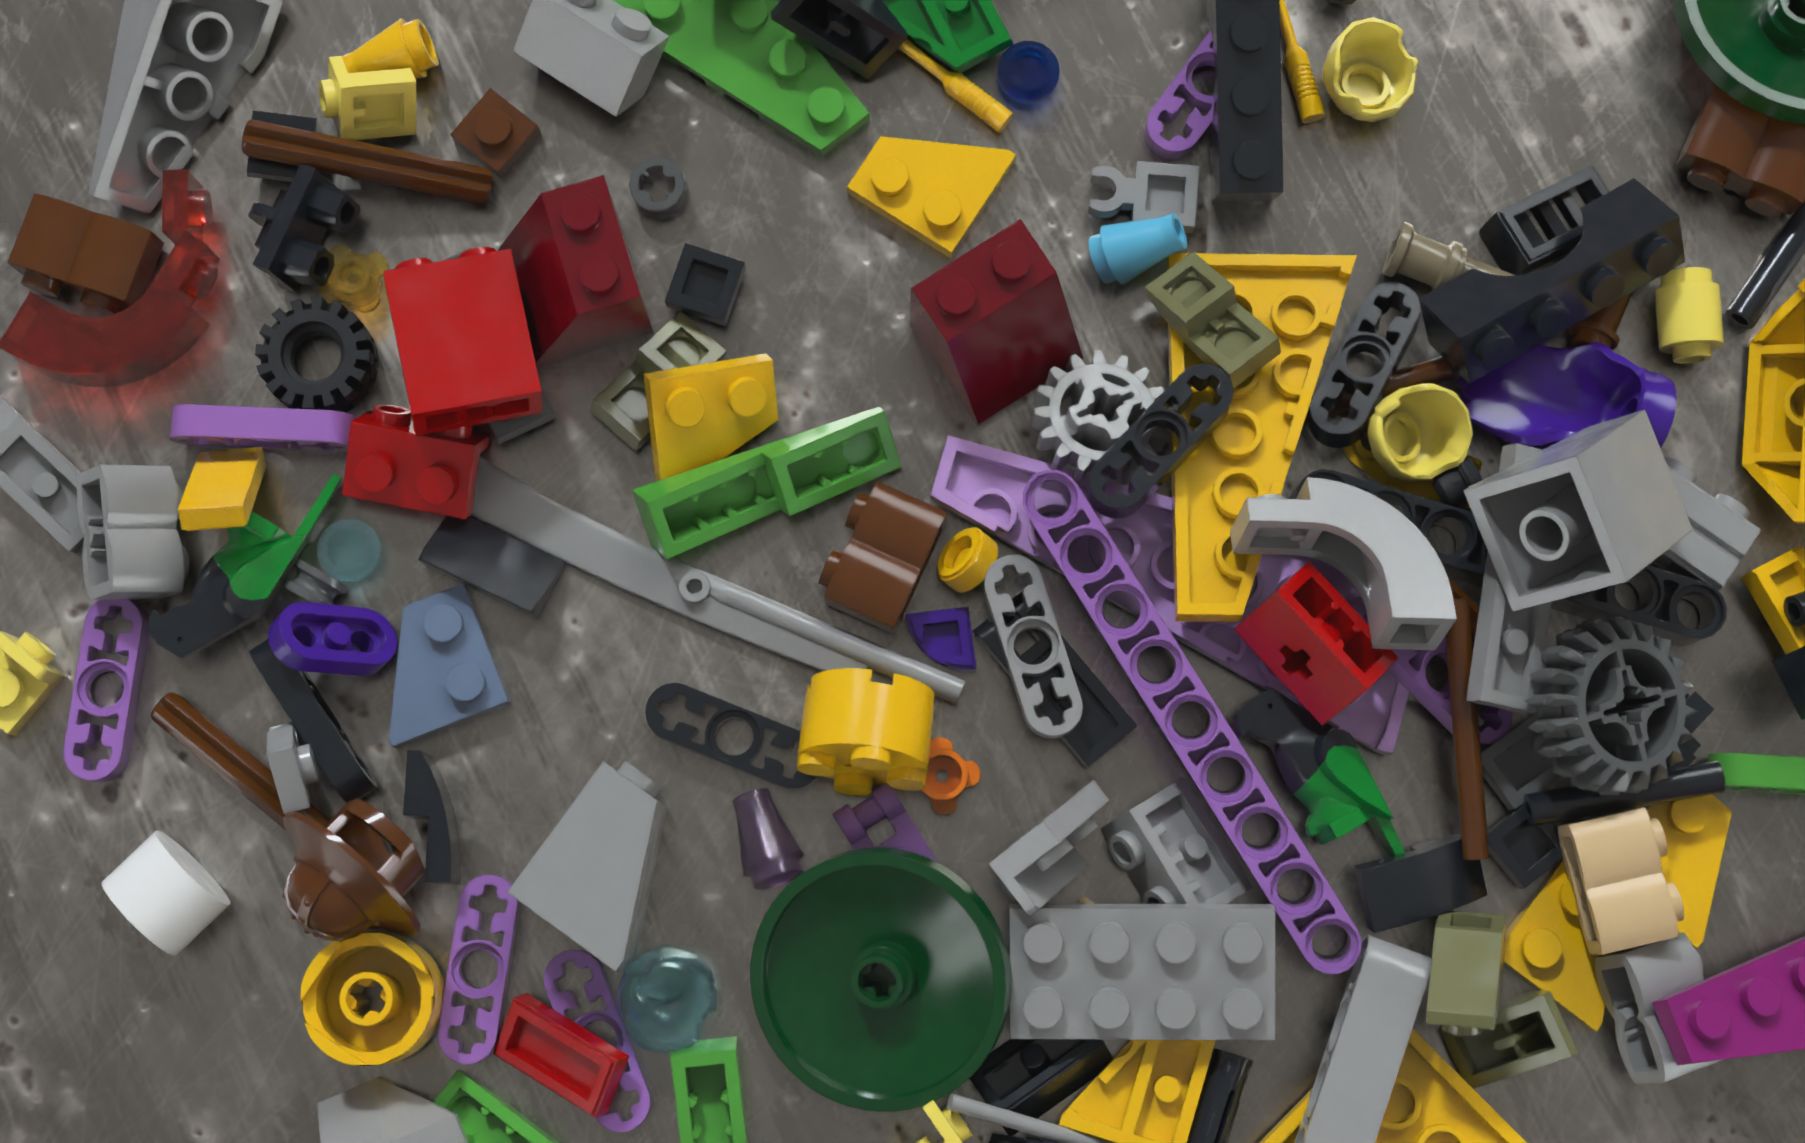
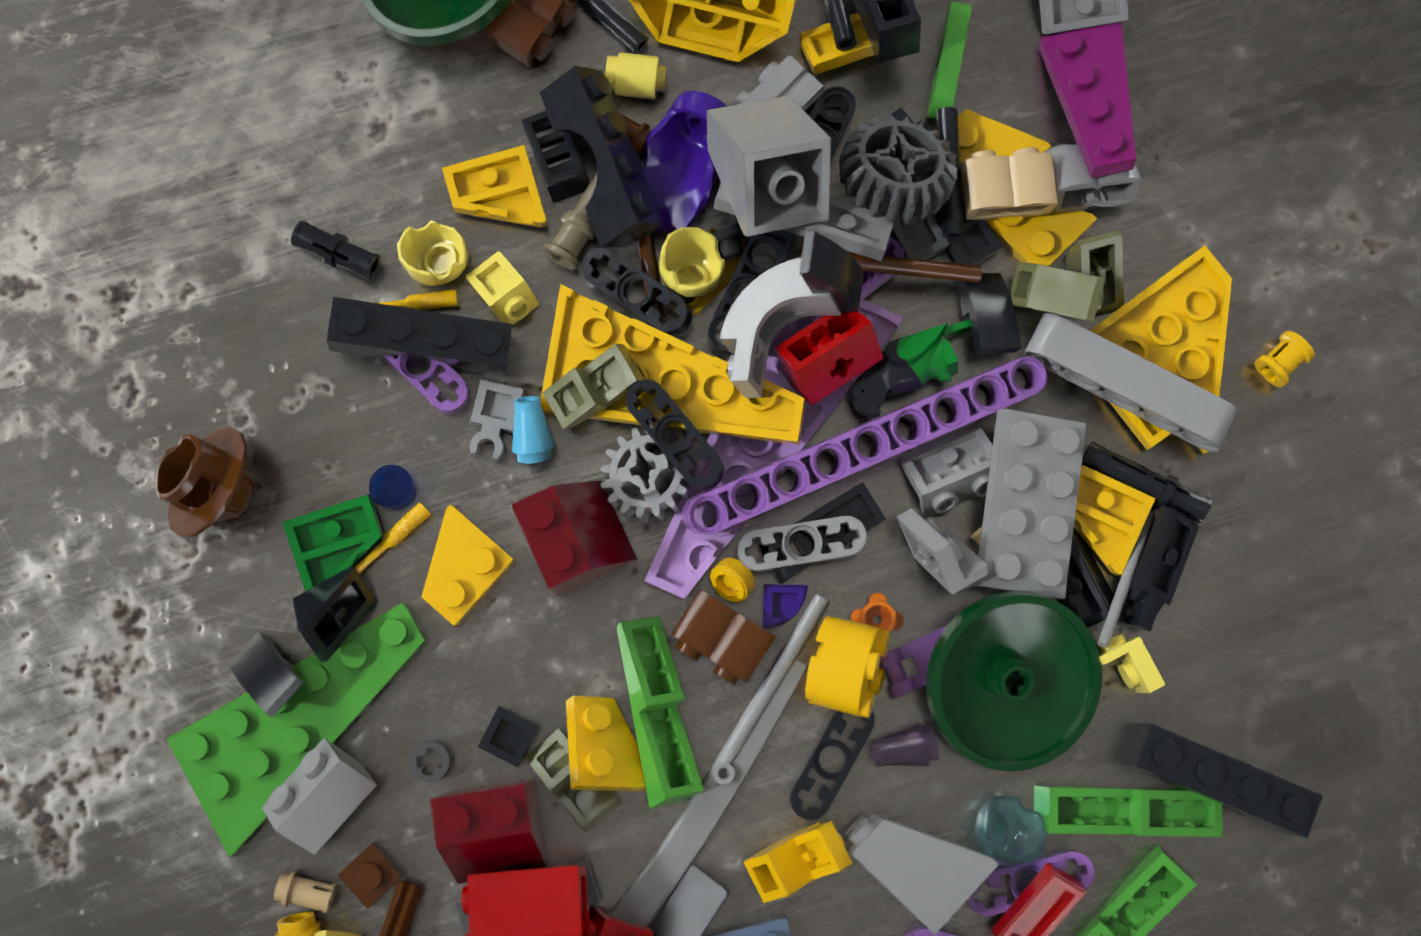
camera: 85 degrees left, 0 degrees up
none -> tan pin [274,870,336,914]
none -> yellow wing [442,145,548,228]
none -> light yellow bracket [465,251,539,326]
none -> yellow brick [743,821,853,903]
none -> black slope [800,231,864,312]

